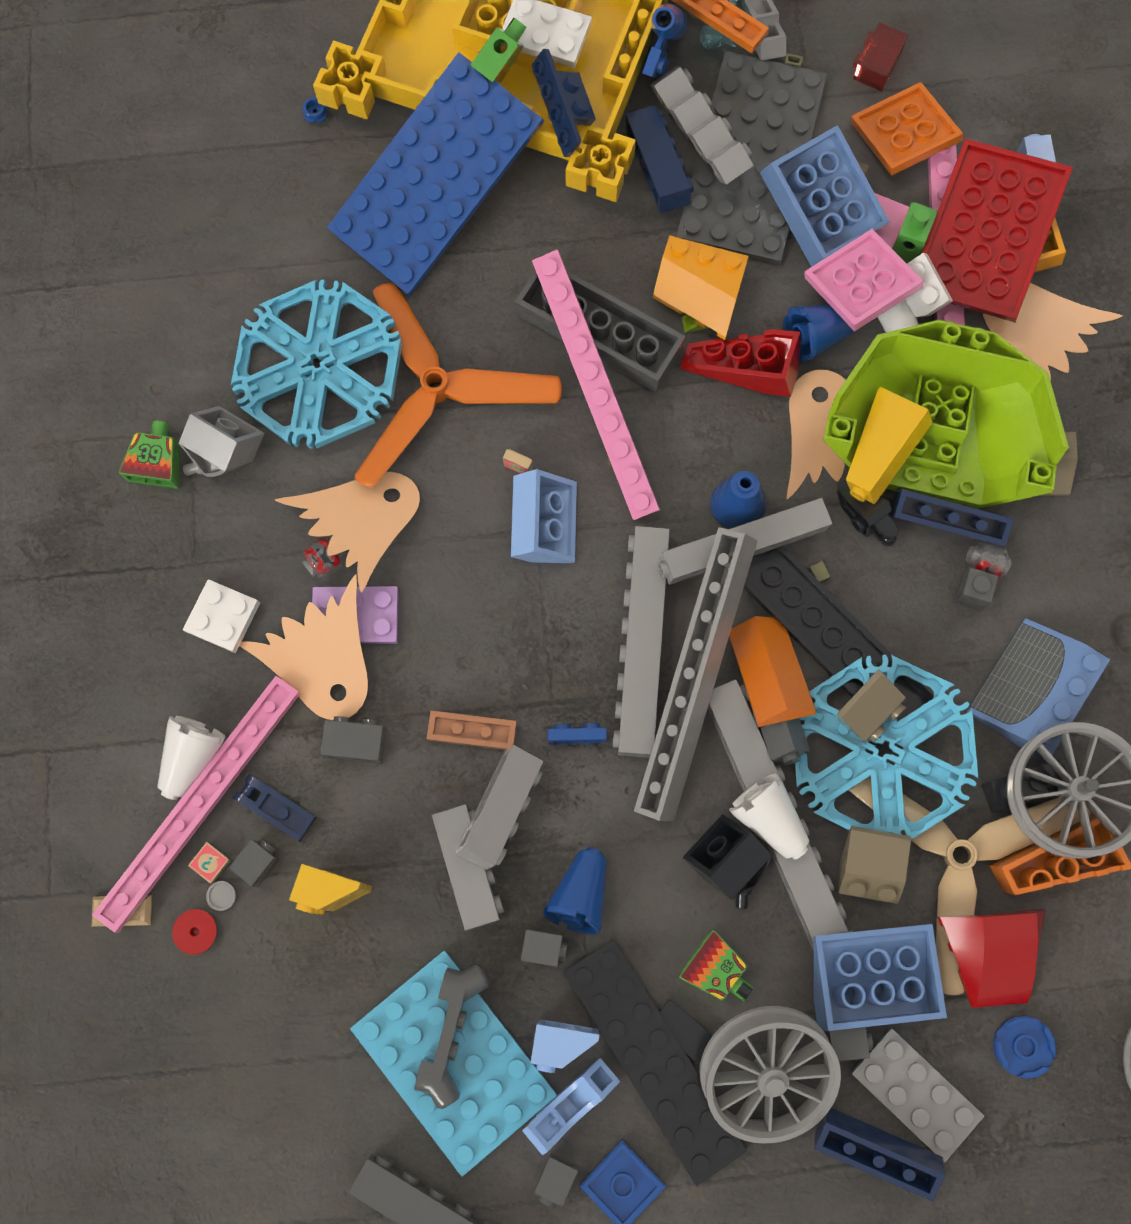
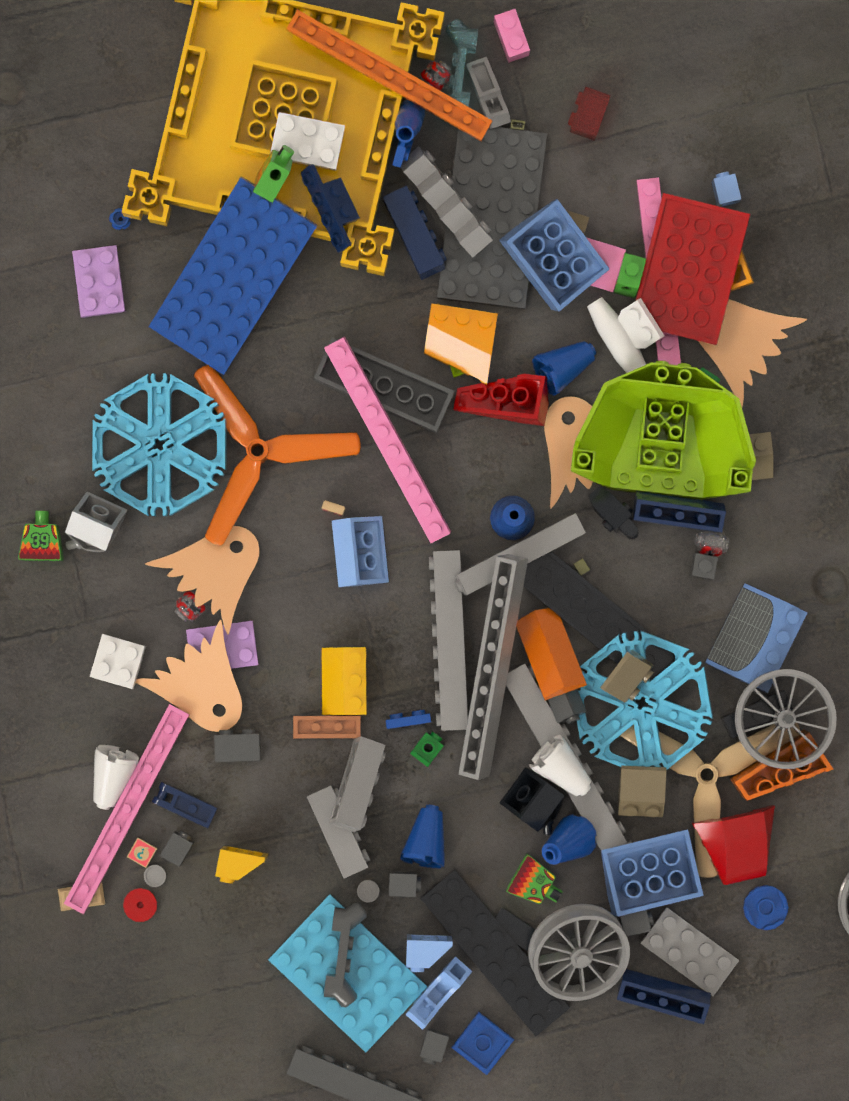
camera: 15 degrees left, 10 degrees up
bright pink plate [804,229,924,332] -> none
yellow slope [846,387,932,504] -> none
orange plate [851,82,963,176] -> none
none -> lavender plate [72,245,126,318]
none -> yellow slope [322,647,367,715]
none -> light grey piece [357,880,379,902]
none -> green brick [410,731,444,767]
none -> blue cone [542,814,597,865]

